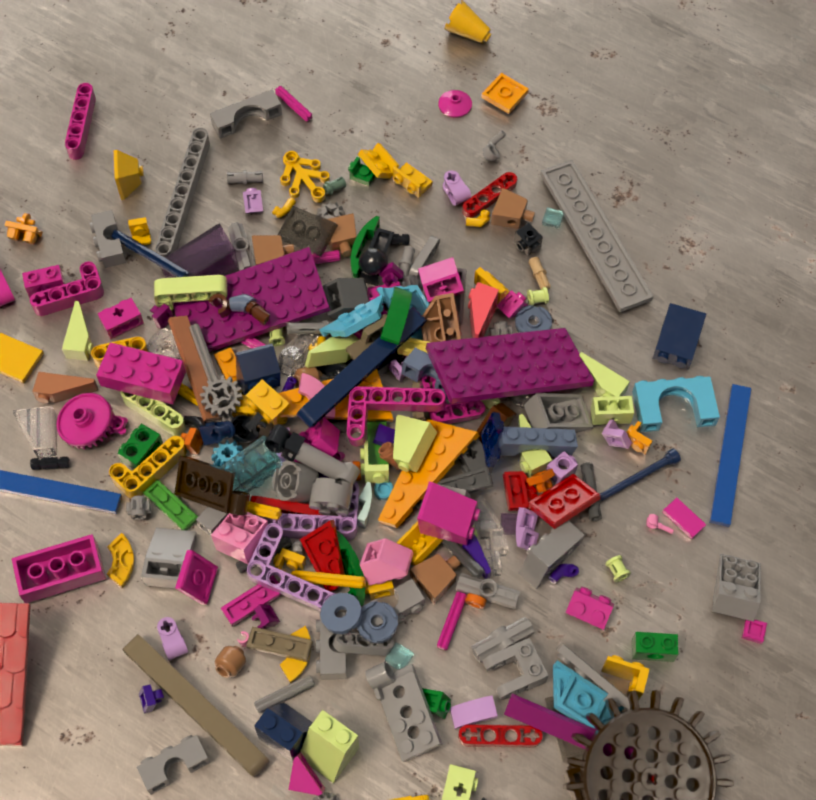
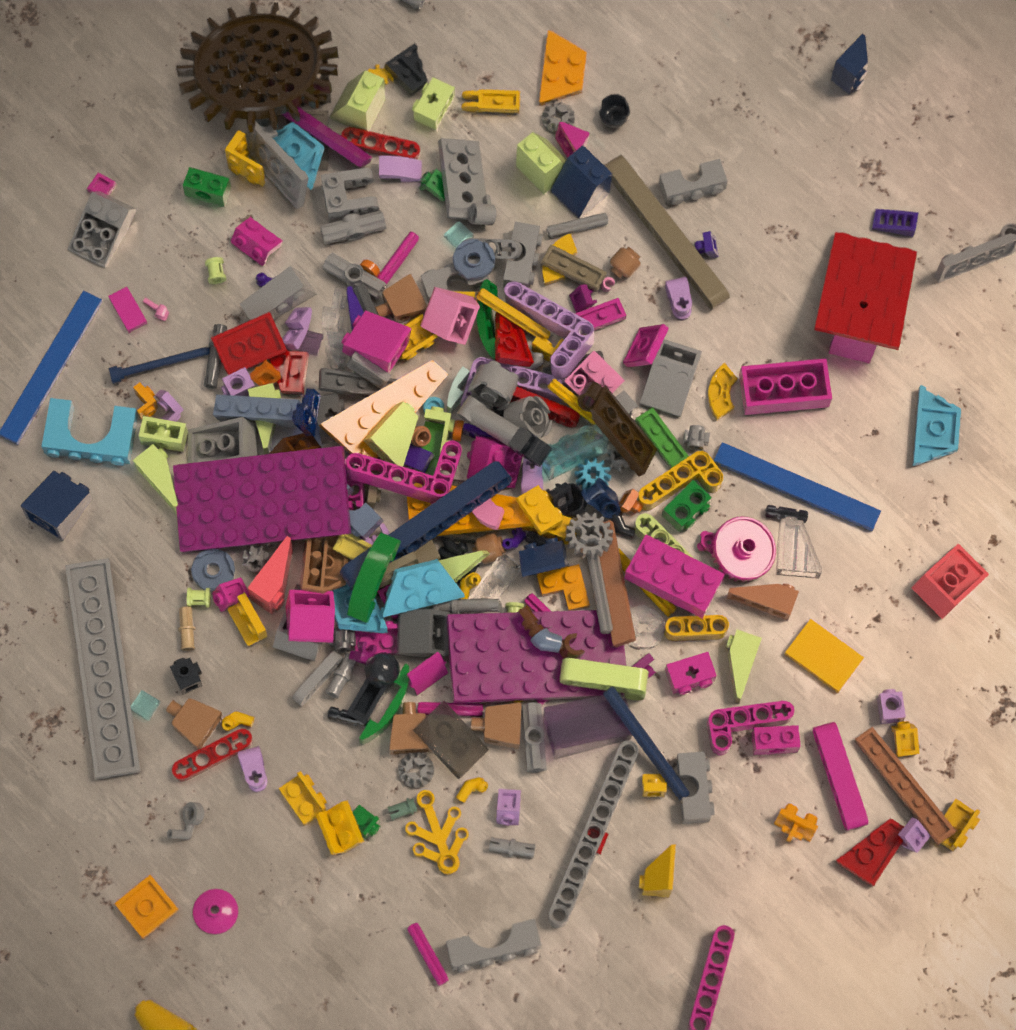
camera: 170 degrees left, 10 degrees up
sand blue tile [320,593,363,634] -> none
none -> yellowish green slope [330,70,385,131]
none -> dark pink piece [407,652,448,695]

